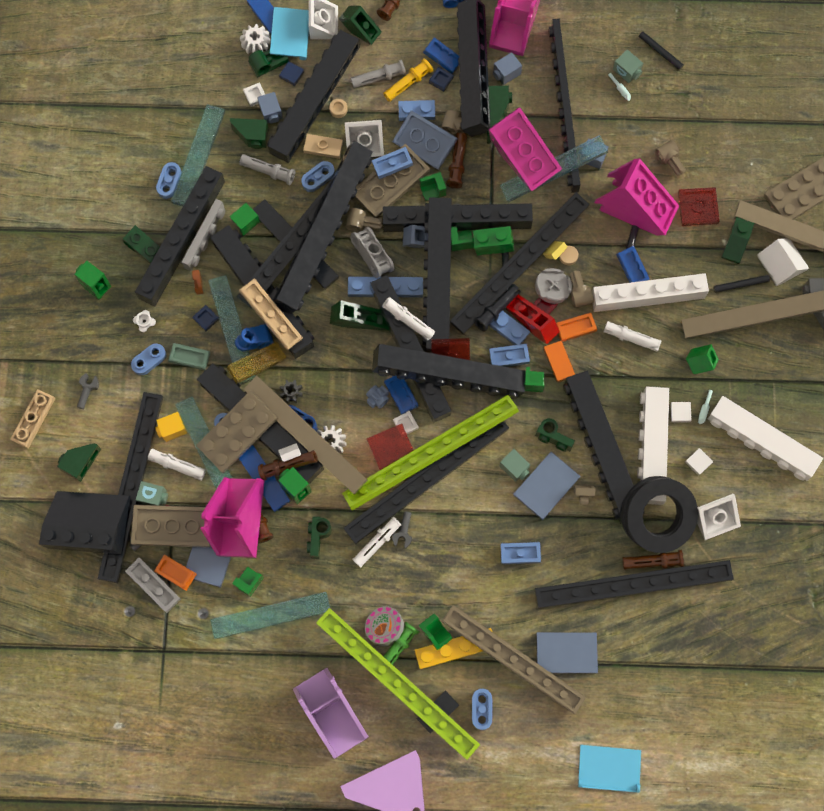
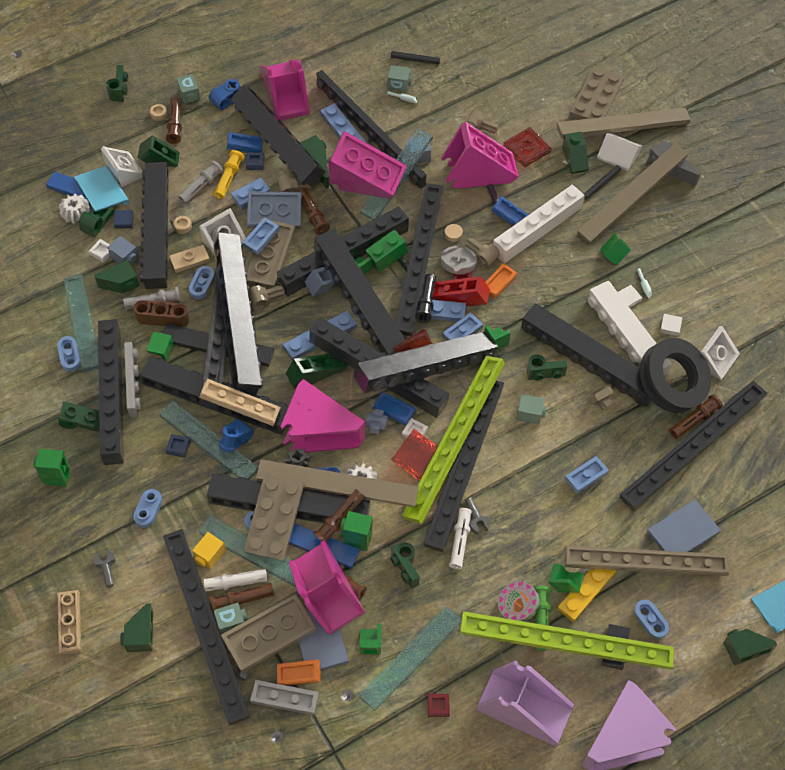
camera: 35 degrees left, 15 degrees down
black slope [39,491,130,554] -> none
white plate [133,310,156,332] -> none
sand green tile [168,343,211,371] -> none
dark orange tile [192,270,204,294] -> none
clear yellow plate [227,342,286,384] -> none
white tile [278,443,301,462] -> none
light grey piece [350,227,394,278] -> none
white pin [382,297,435,341] -> none
green panel [419,172,447,202] -> none
sand blue brick [493,52,522,85] -> none
sand blue tile [513,452,581,520] -> none
light yellow tile [543,241,568,260] -> none
orange tile [543,341,575,383] -> none
white pin [604,321,661,352] -> none
white brick [708,396,823,481] -> none
none -> reddish brown beam [133,300,189,327]
none -> reddish brown pin [209,583,274,615]
none -> dark pink ladder [281,379,365,453]
none -> medium blue plate [320,103,366,143]
none -> dark red tile [427,694,450,717]
none -> dark green slope [723,629,777,666]

